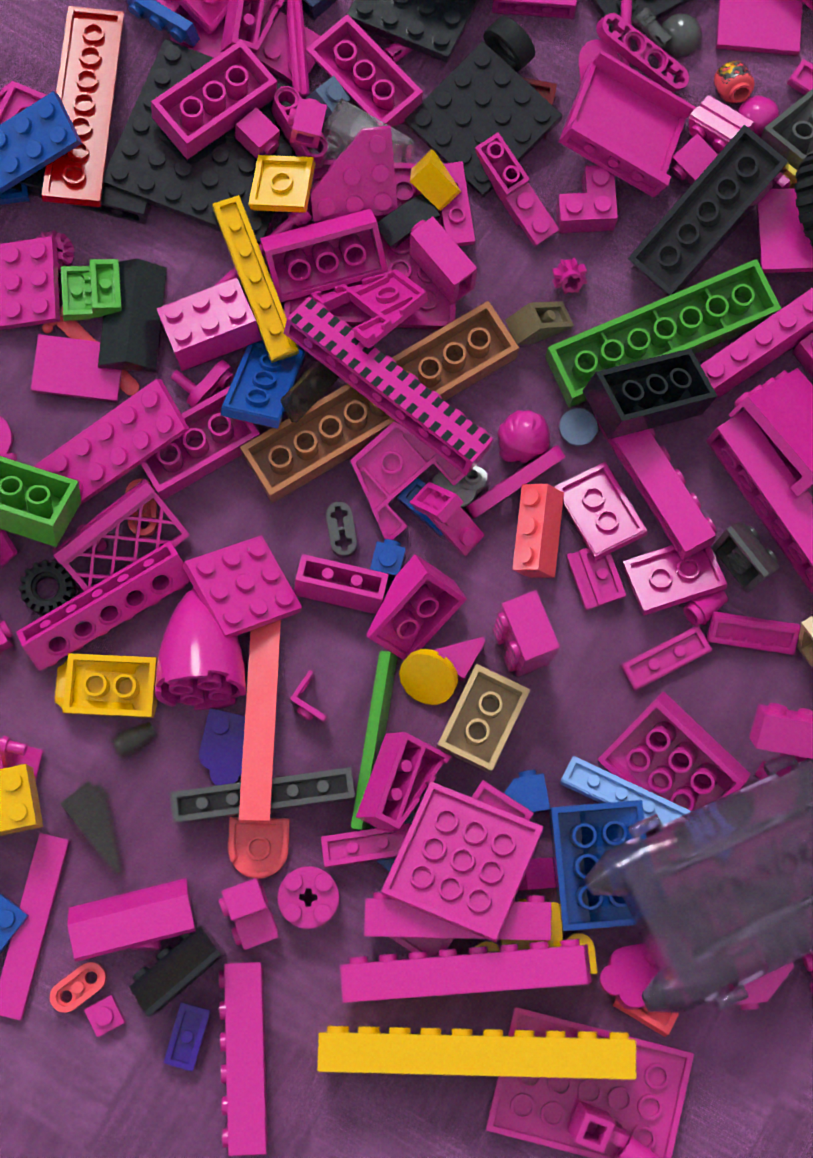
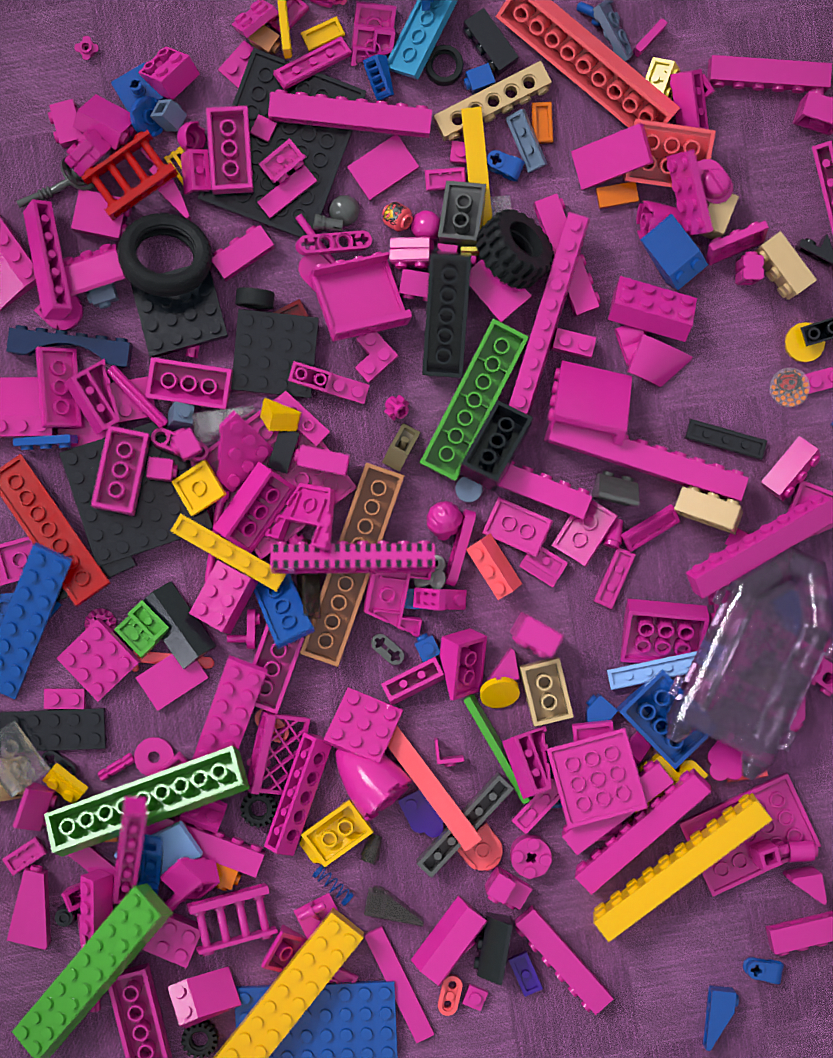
camera: 45 degrees left, 10 degrees up
none -> blue piece [312,865,354,906]

